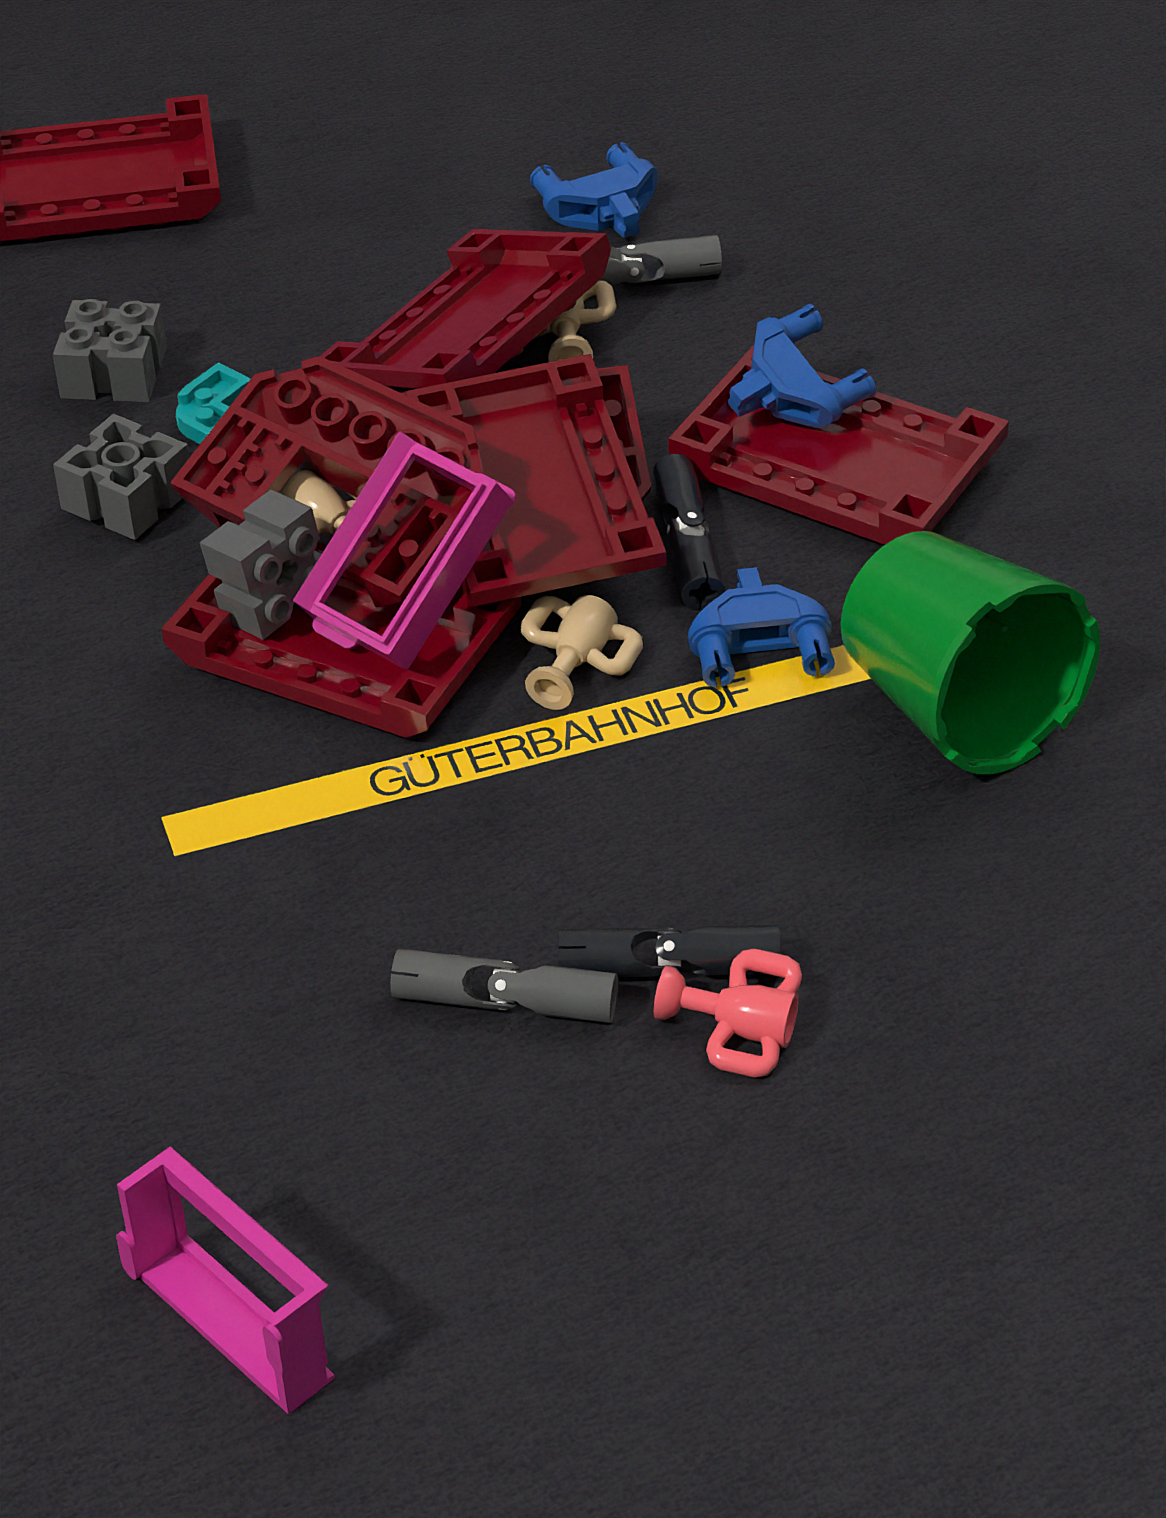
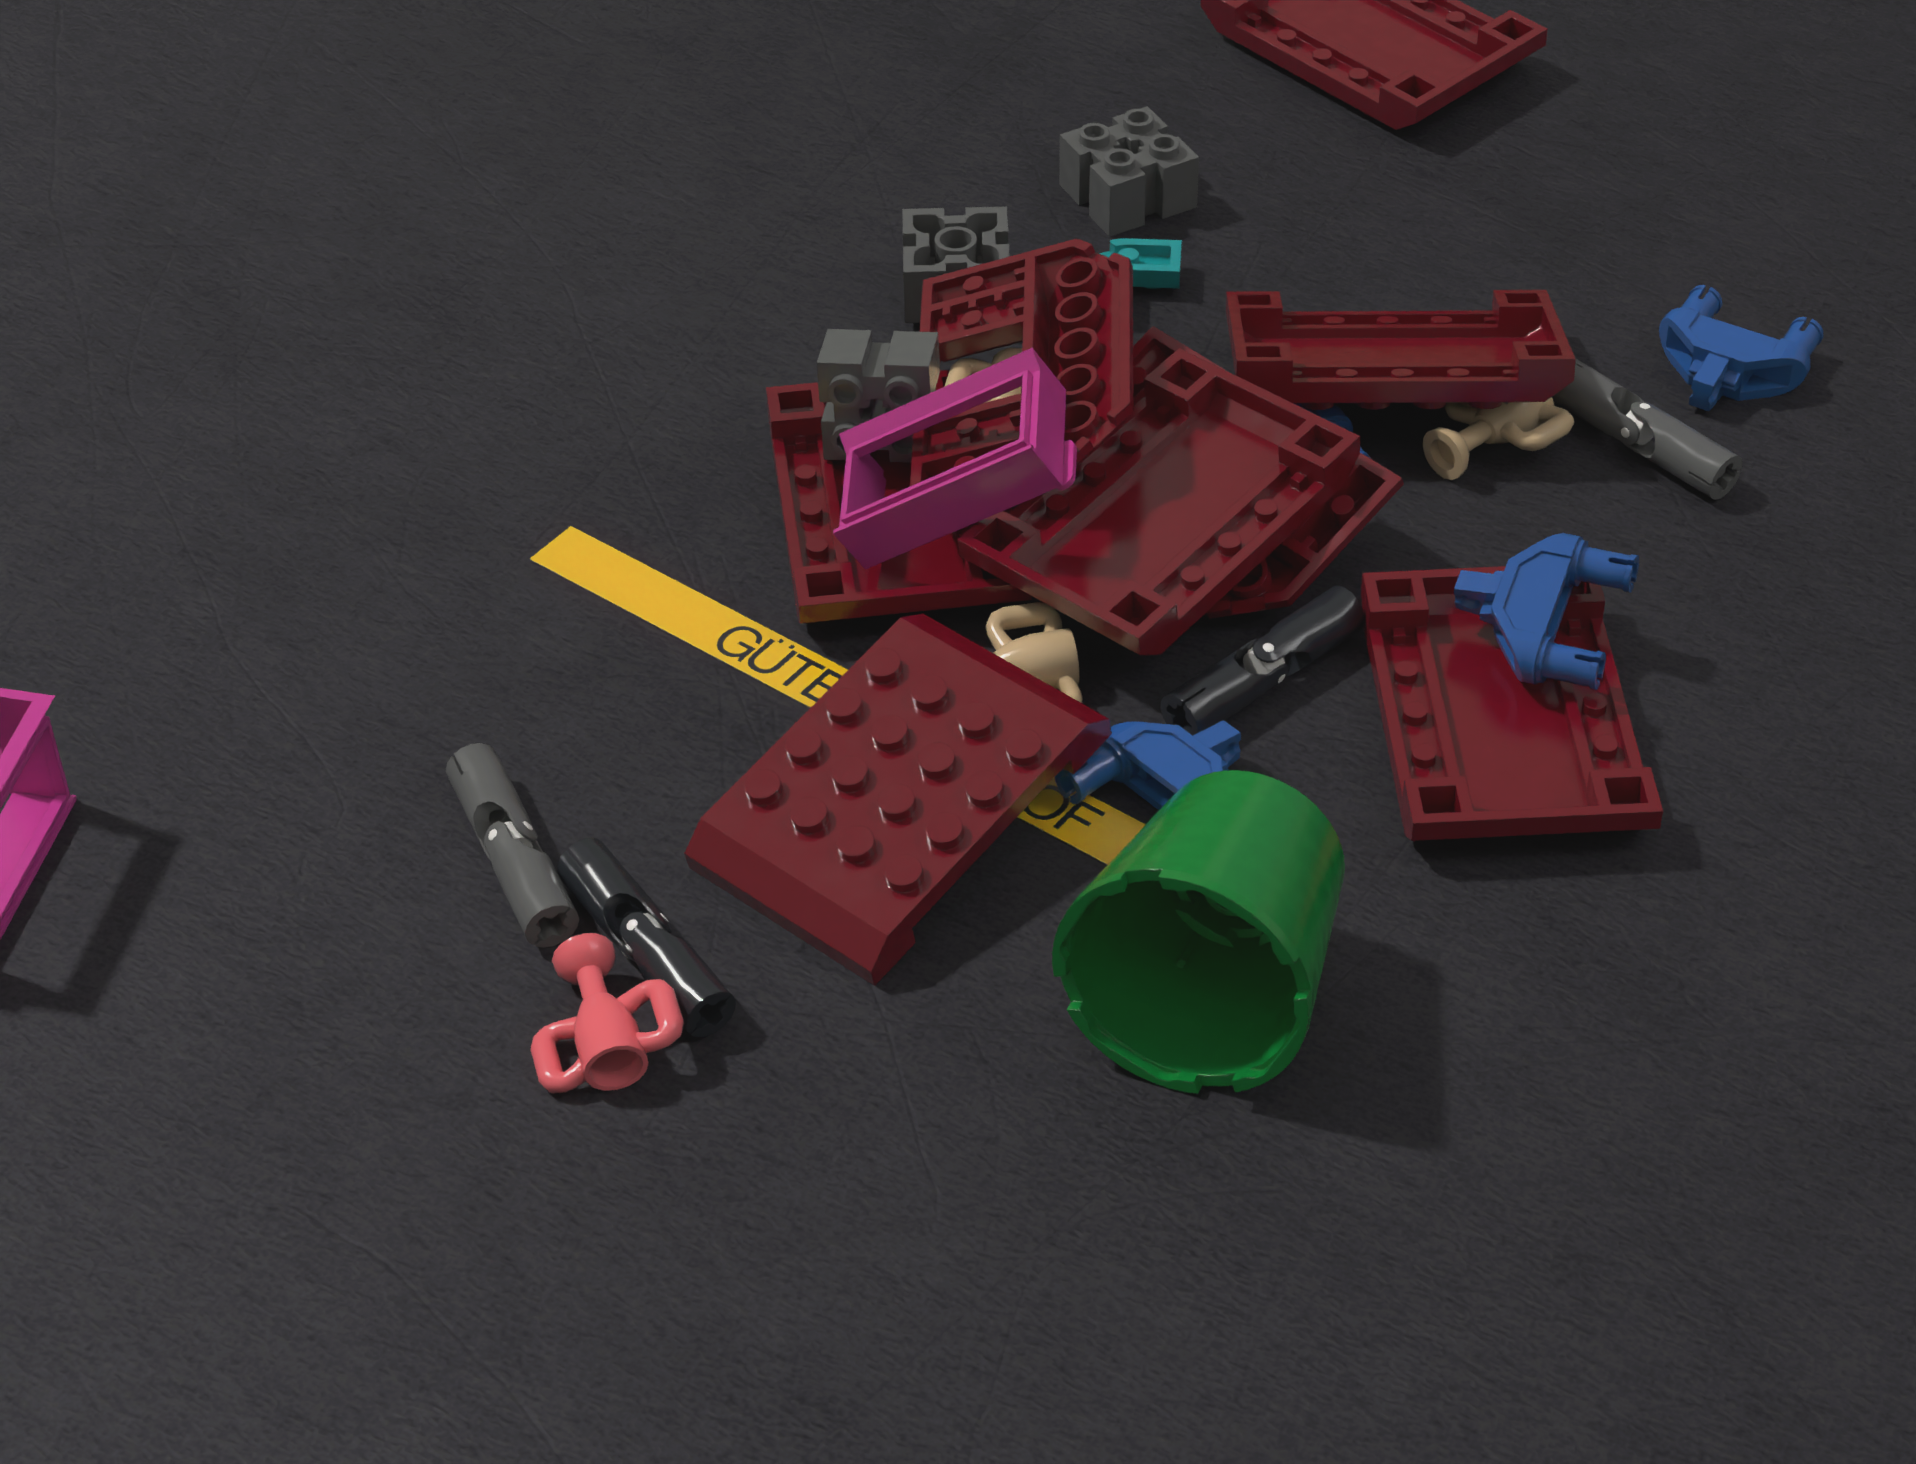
camera: 55 degrees right, 0 degrees up
none -> dark red slope [684,614,1112,986]

